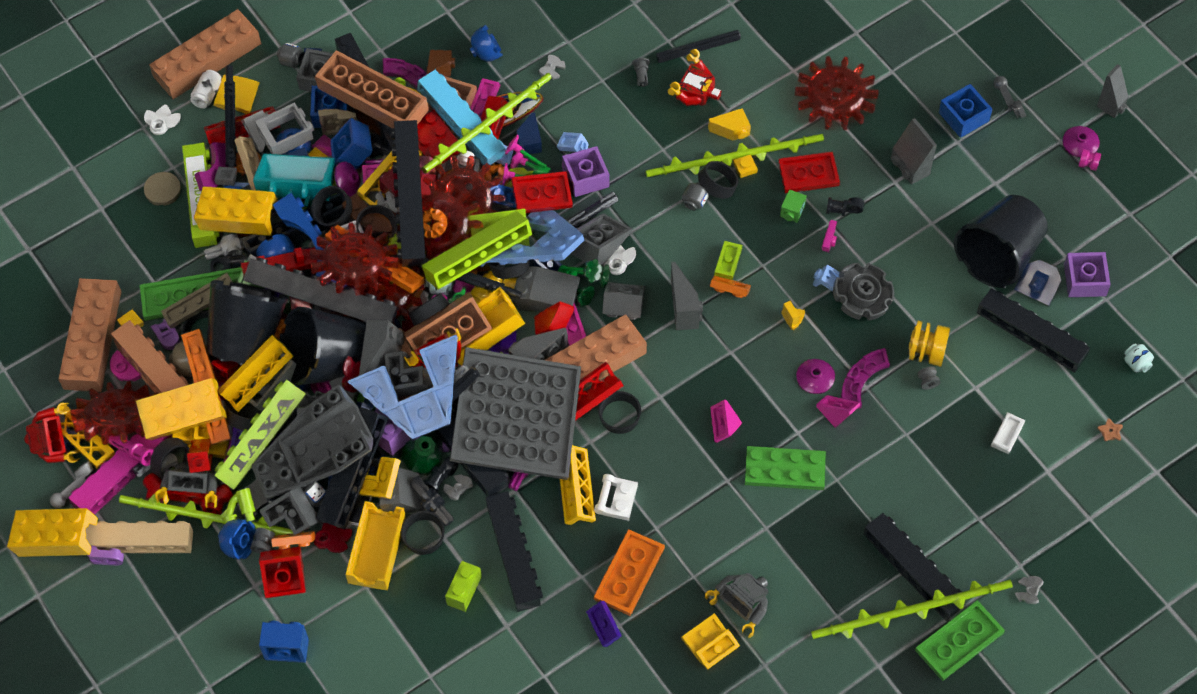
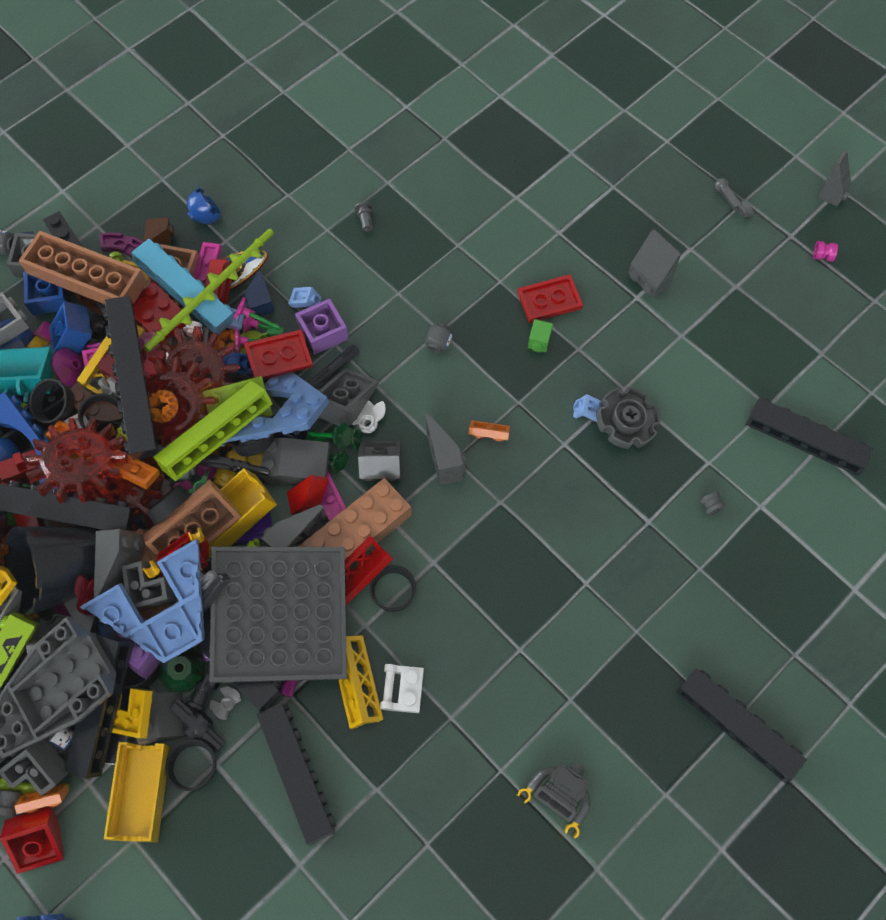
camera: 10 degrees left, 5 degrees up
dark red plate [314,523,353,553] -> none
dark tan slope [318,109,357,136] -> none
lime brick [445,561,482,612] -> none
light grey piece [539,55,566,80] -> none
dark purple plate [586,601,622,647] -> none
orange plate [594,529,665,616] -> none
lime plant [645,134,824,177] -> none
black axle [656,30,741,63] -> none
torso [668,49,722,106] -> none
yellow slope [681,613,740,670] -> none
black tyre [698,161,738,199] -> none
yellow slope [708,108,751,141] -> none
dark pink slope [710,400,742,443] -> none
lime plate [714,241,743,280] -> none
yellow plate [733,154,758,178] -> none
bright green plate [745,446,826,490] -> none
yellow tile [781,301,805,330] -> none
clear red gear [795,56,879,130] -> none
magenta dish [796,359,835,394] -> none
lime plant [811,579,1013,639] -> none
dark pink slope [816,395,860,428] -> none
dark pink plate [822,220,837,253] -> none
black connector [826,197,864,216] -> none
magenta tile [841,348,890,409] -> none
yellow wheel [908,320,950,367] -> none
bright green plate [915,600,1005,681] -> none
blue brick [938,84,992,138] -> none
black cone [954,195,1048,288] -> none
white tile [991,412,1025,454] -> none
piece [1014,260,1062,306] -> none
light grey piece [1015,576,1044,604] -> none
magenta dish [1063,126,1100,158] -> none
medium lavender brick [1064,252,1110,297] -> none

